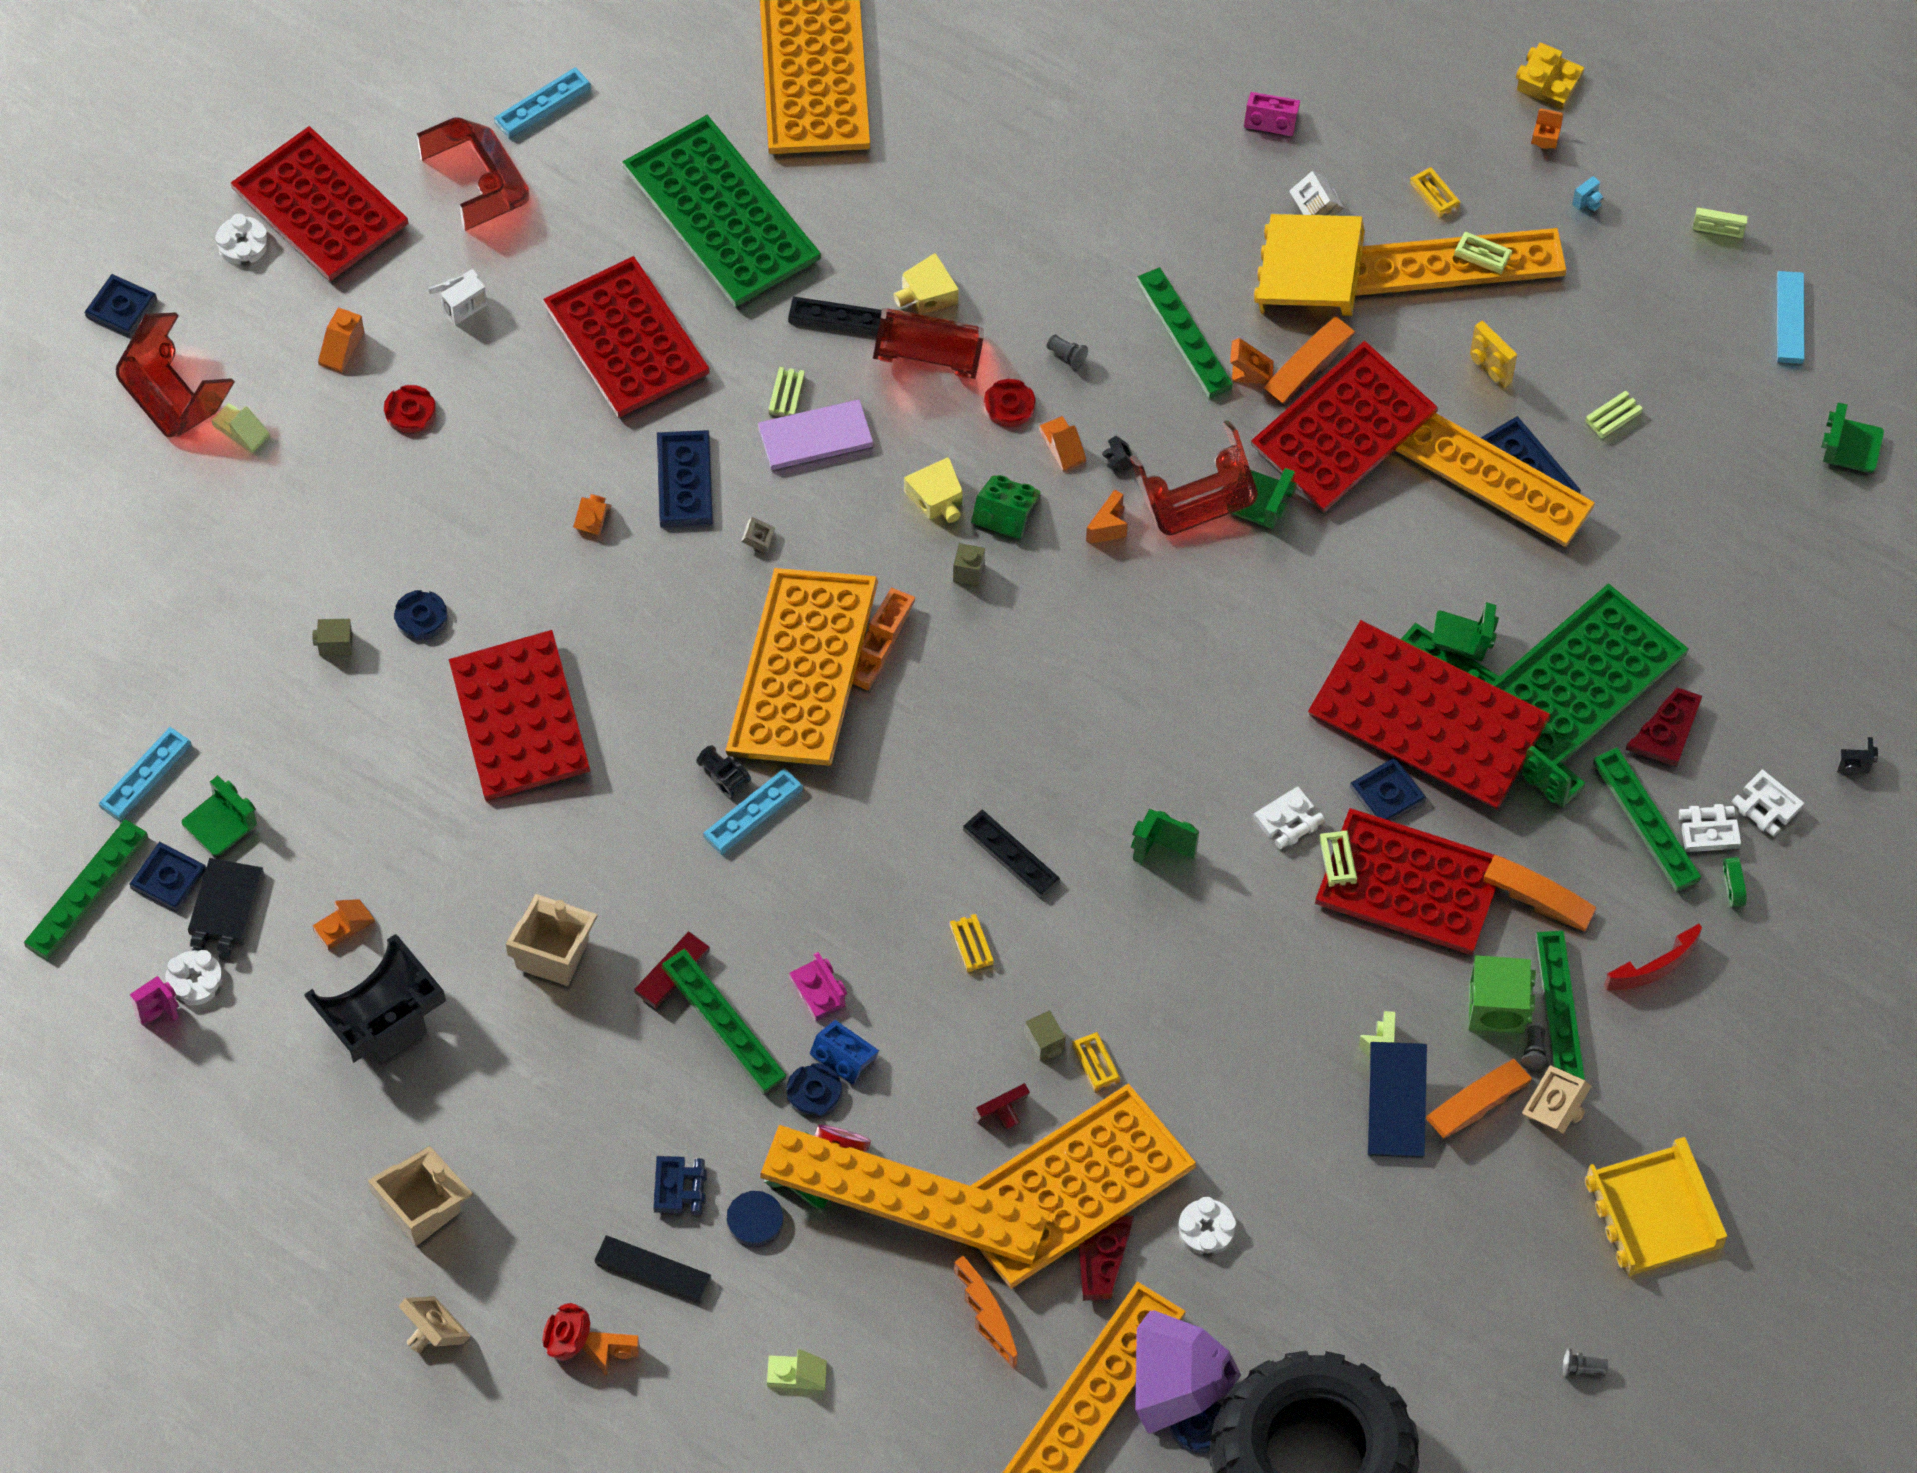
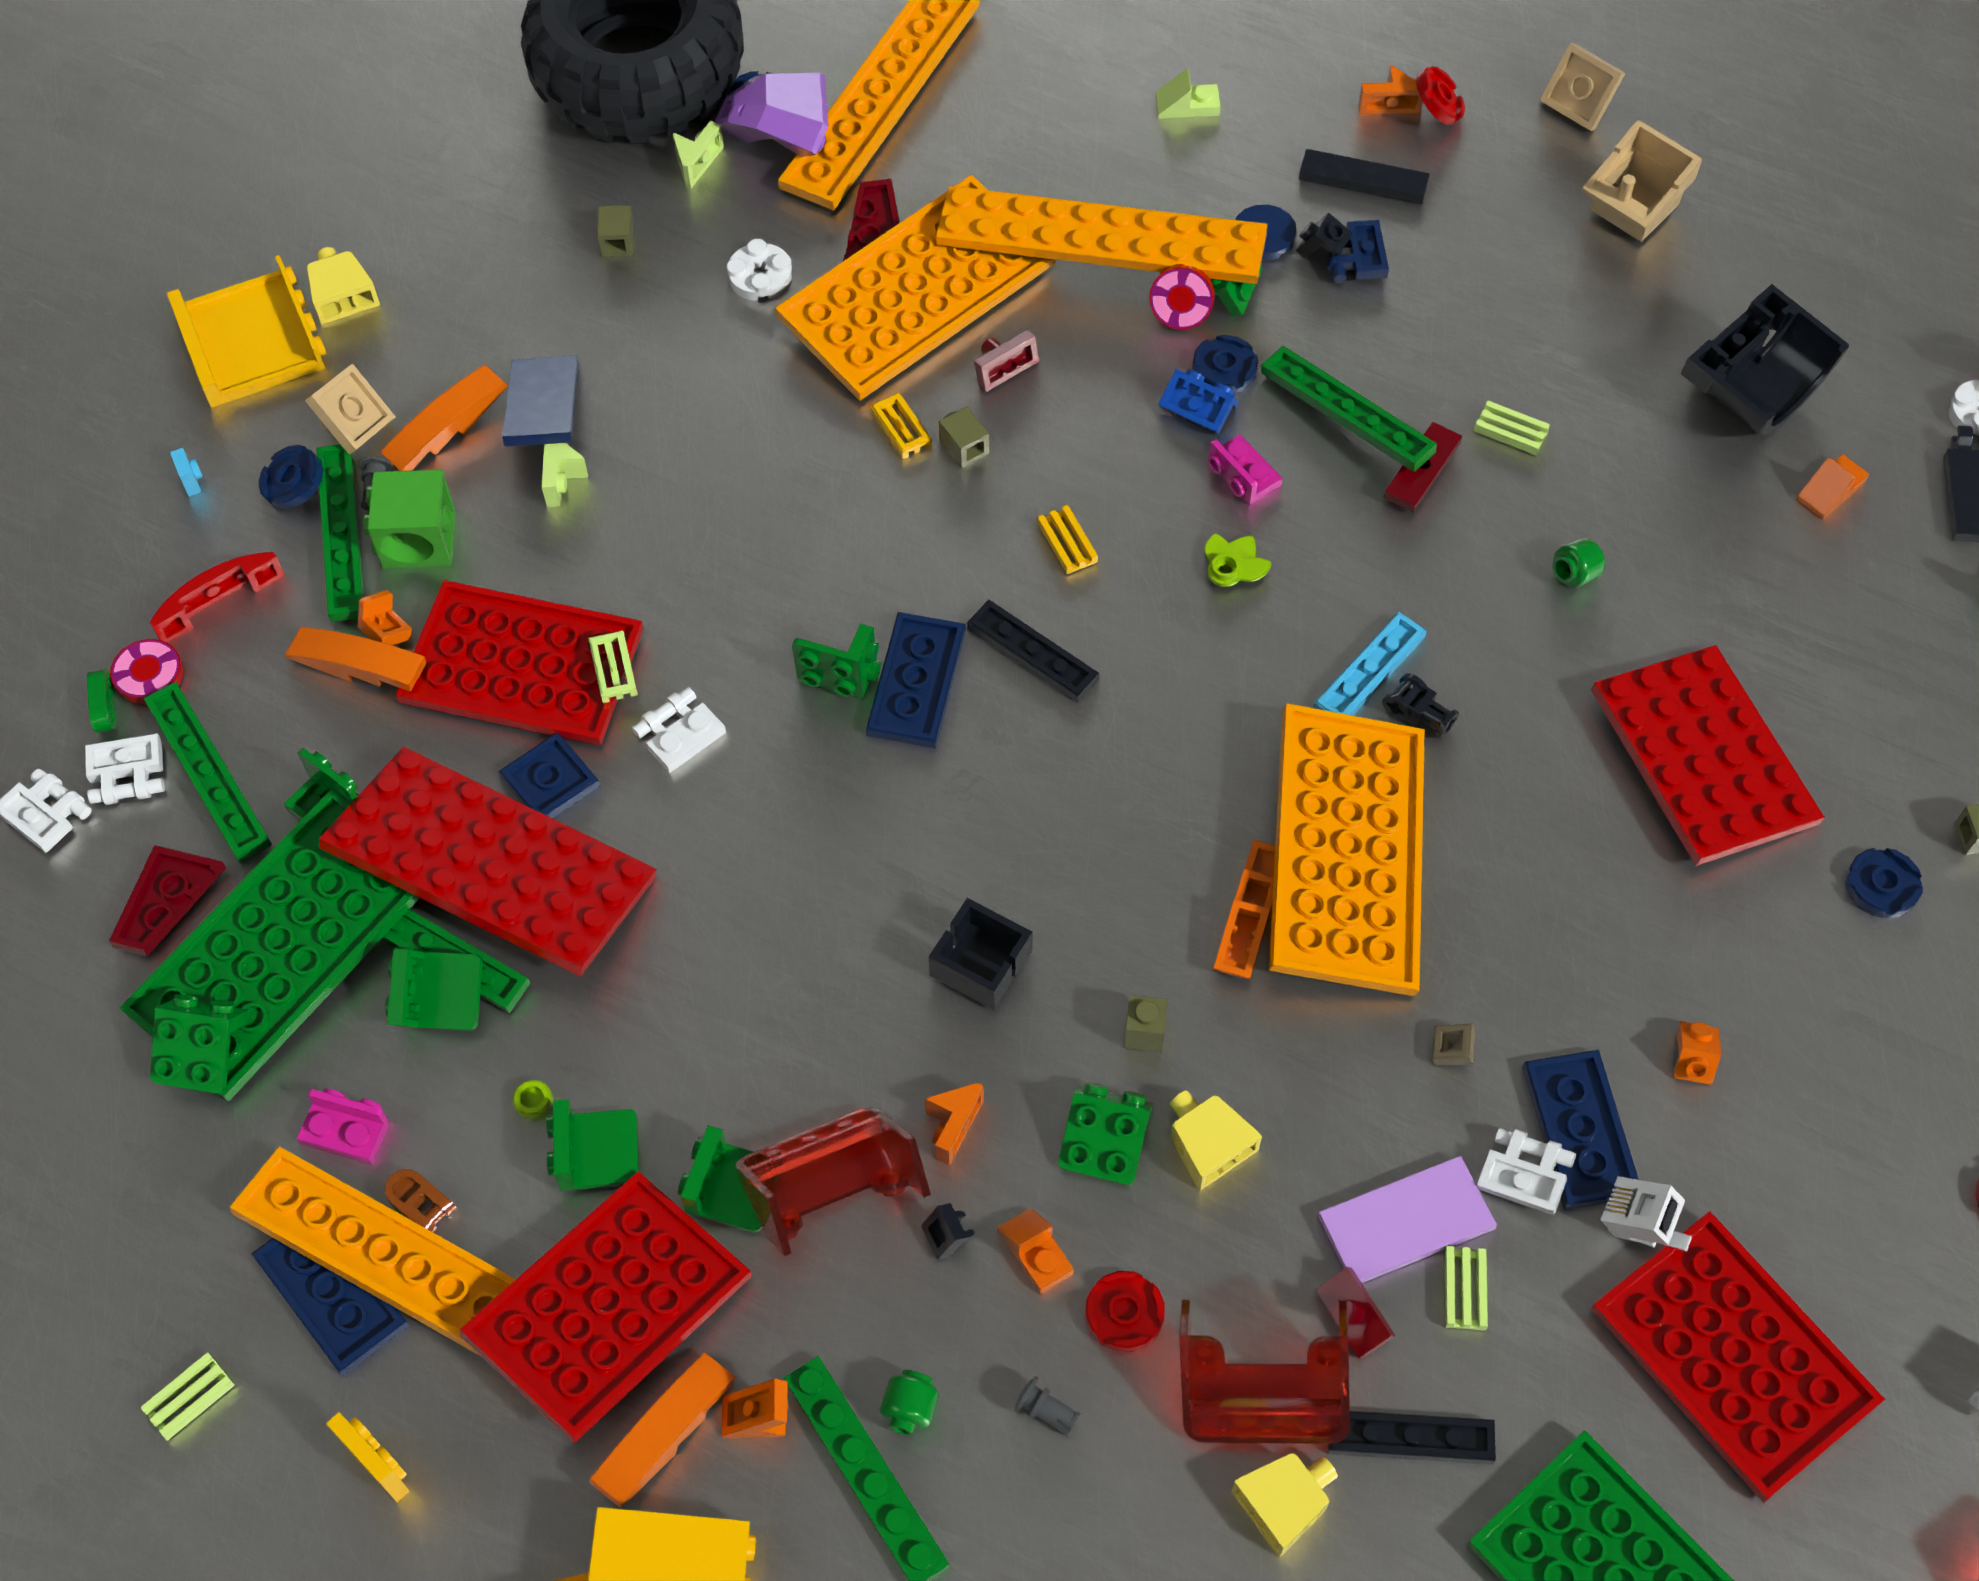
camera: 175 degrees right, 0 degrees up
tan piece [506,894,598,986] -> none
orange slope [954,1256,1018,1368] -> none
dark grey pin [1562,1348,1608,1377] -> none
none -> tile [110,639,184,705]
none -> green bracket [150,995,248,1093]
none -> medium azure plate [170,448,203,497]
none -> dark blue tile [258,445,323,509]
none -> dark pink bracket [297,1088,390,1165]
none -> light yellow torso [307,247,380,325]
none -> orange bracket [358,590,412,646]
none -> dark orange plate [385,1169,457,1233]
none -> lime tile [513,1080,553,1121]
none -> green bracket [546,1099,639,1191]
none -> olive brick [597,205,635,257]
none -> yellowish green slope [673,121,724,188]
none -> dark blue tile [866,612,966,749]
none -> green head [880,1370,939,1436]
none -> black piece [928,898,1033,1010]
none -> lime plate [1205,533,1272,587]
none -> black bracket [1296,213,1352,258]
none -> dark red tile [1315,1267,1396,1359]
none -> yellowish green tile [1474,400,1550,456]
none -> white plate [1477,1128,1576,1215]
none -> green head [1553,538,1605,588]
none -> white piece [1600,1176,1692,1252]

